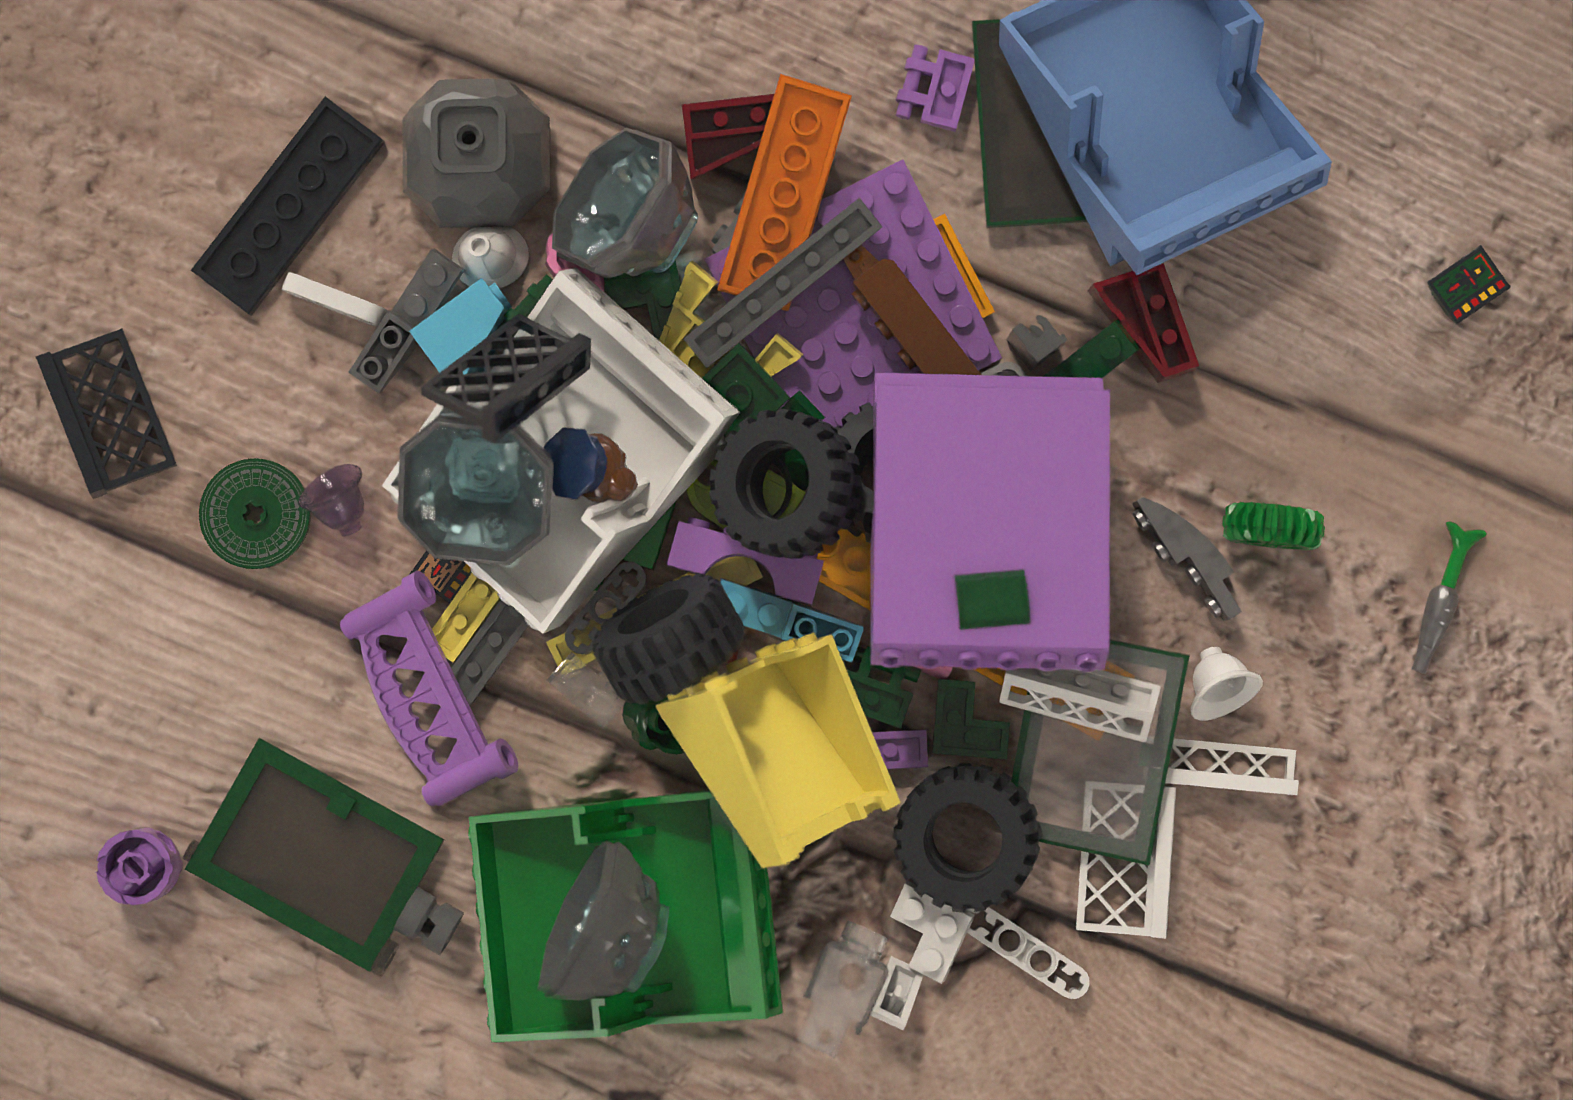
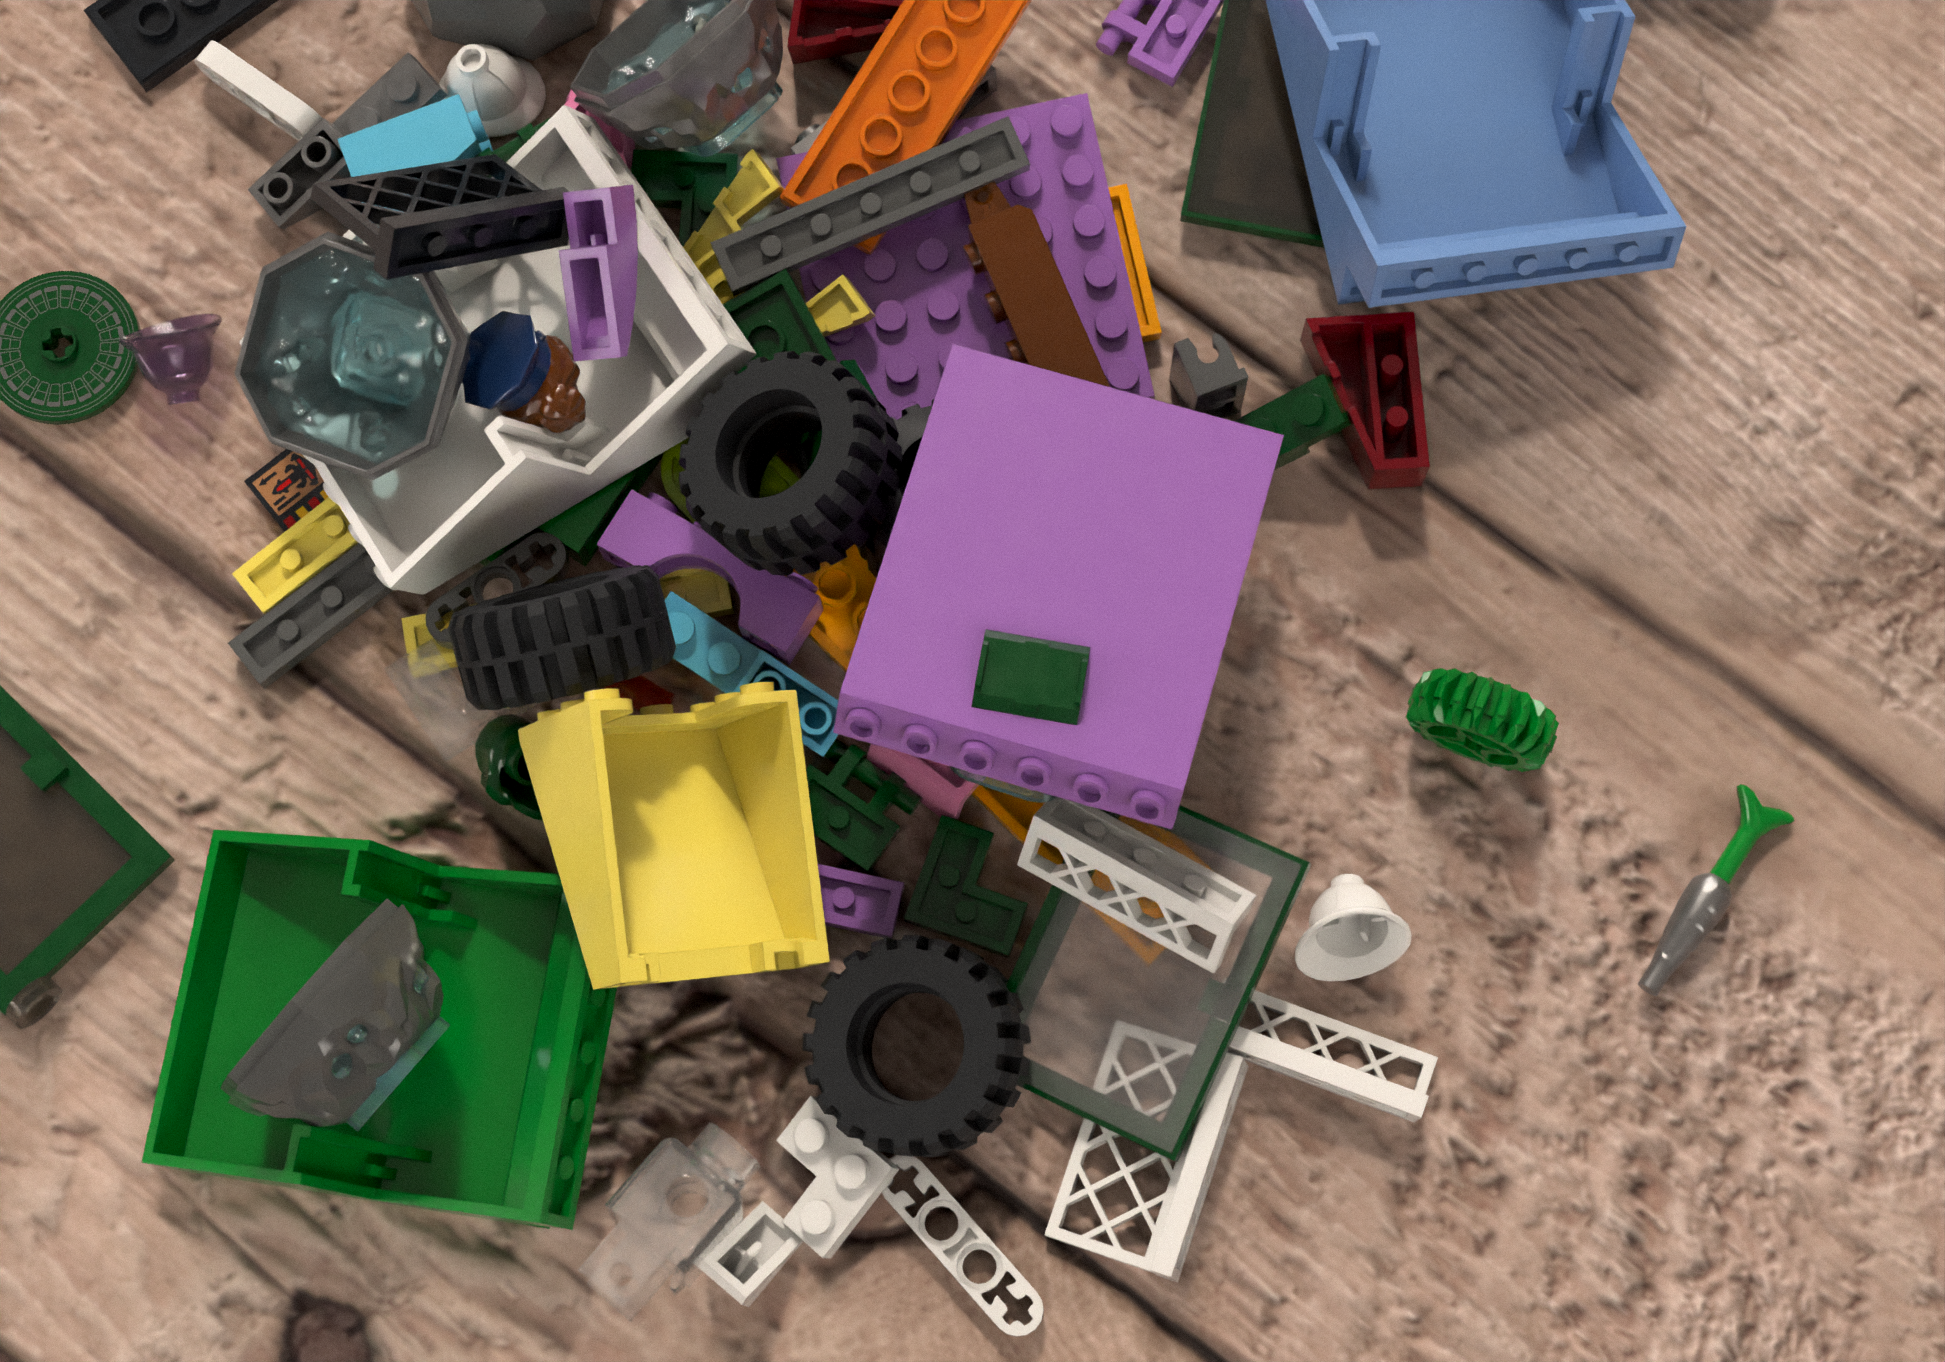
camera: 20 degrees right, 10 degrees down
medium lavender piece [340,571,518,806] -> none
dark grey wheel [394,887,464,955] -> none
flat silver slope [1132,497,1242,621] -> none
piece [1427,245,1511,324] -> none
none -> medium lavender slope [559,184,638,361]

